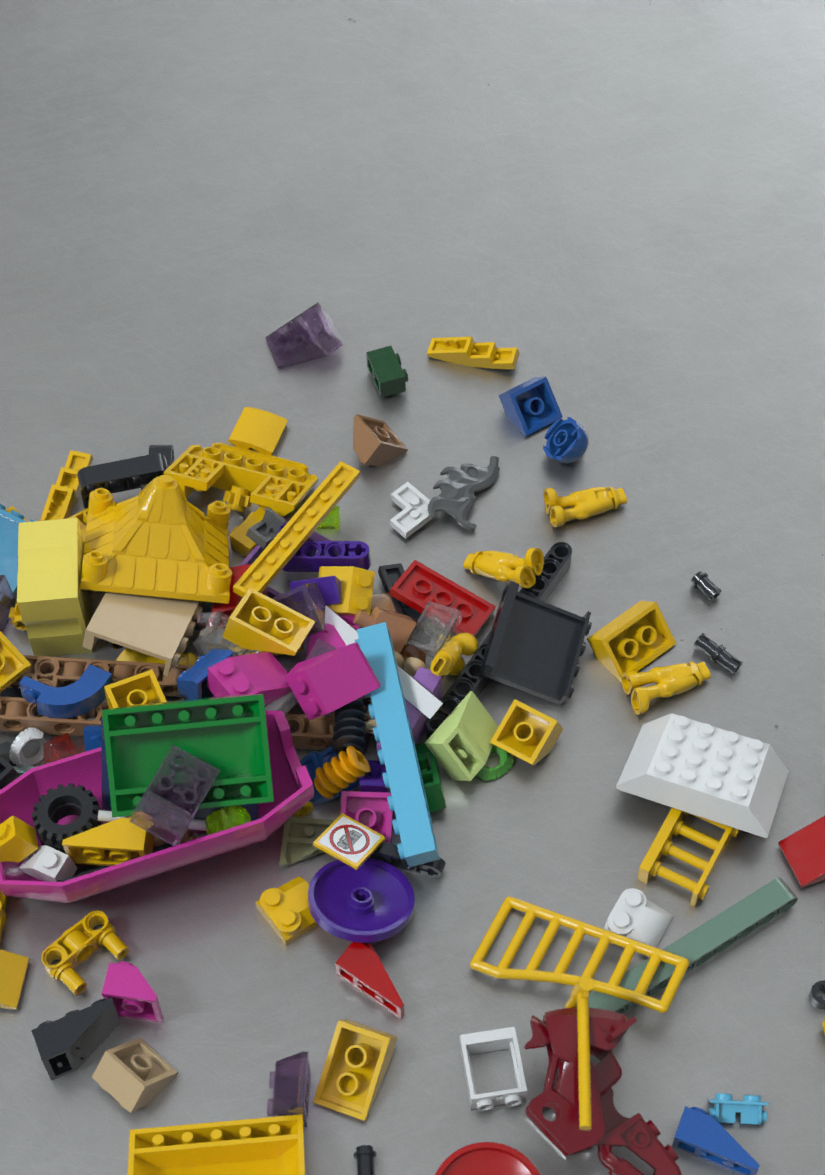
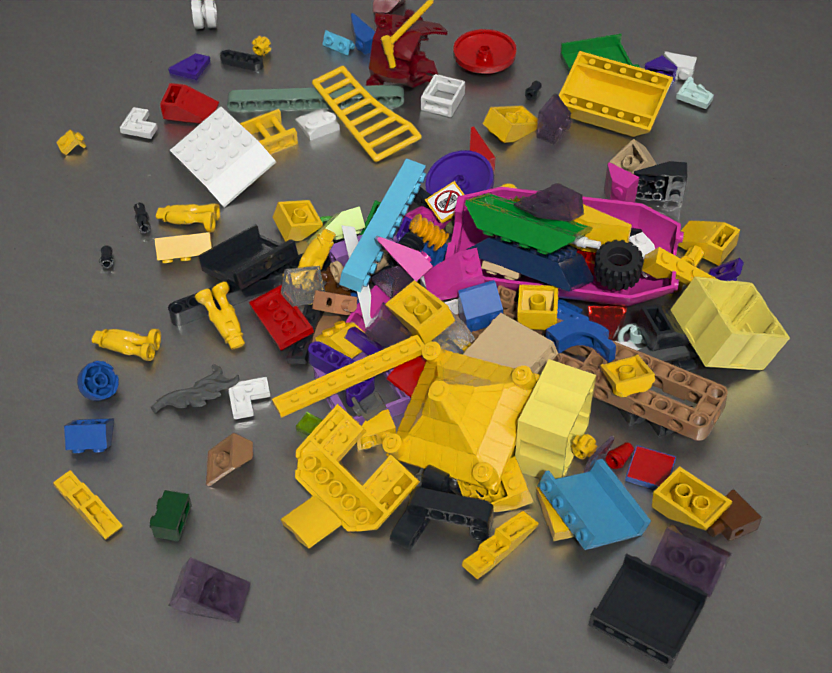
camera: 150 degrees left, 5 degrees down
yellow gear [223,486,252,512] -> none

